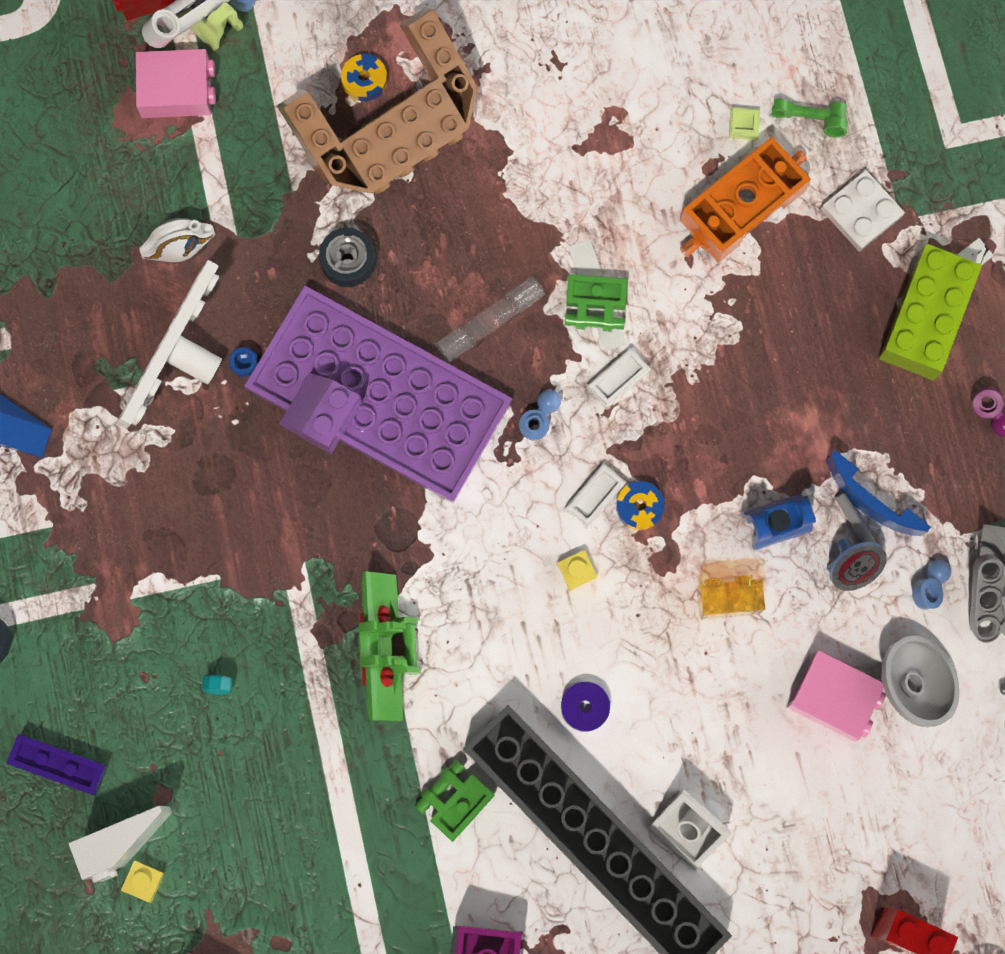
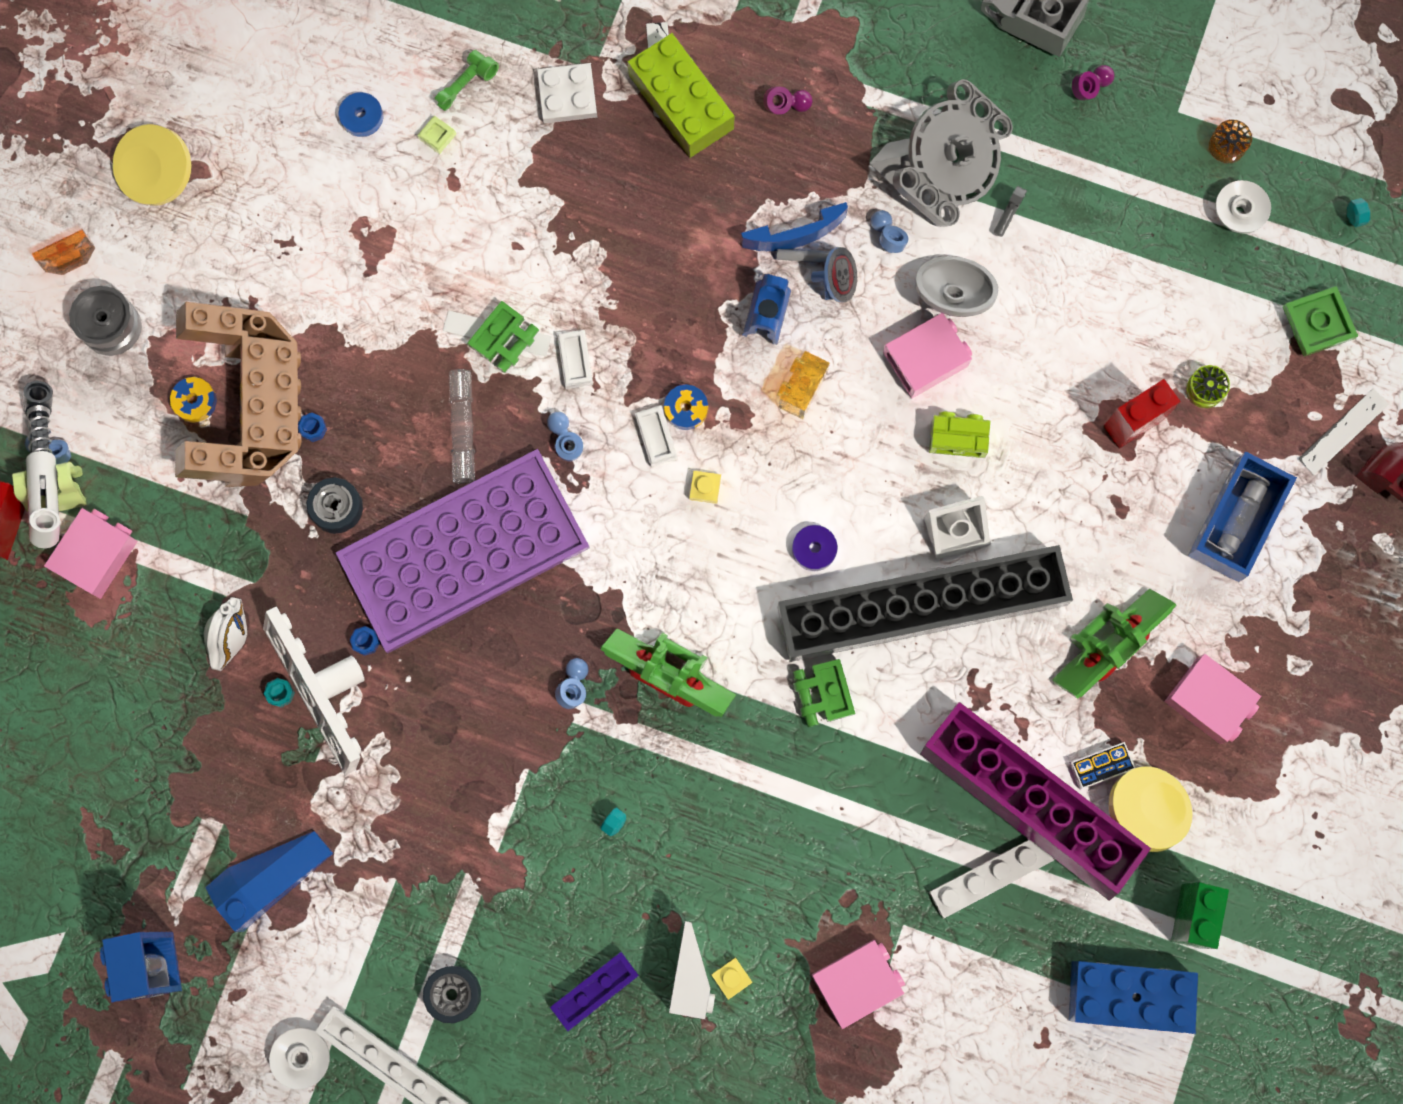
camera: 55 degrees left, 0 degrees up
medium lavender slope [279,373,362,454] -> none
orange brick [680,137,811,263] -> none
none -> teal tile [264,678,295,708]
none -> blue tile [298,413,327,442]
none -> blue piece [339,92,384,137]
none -> medium blue plate [555,658,589,709]
none -> lime brick [929,411,991,458]

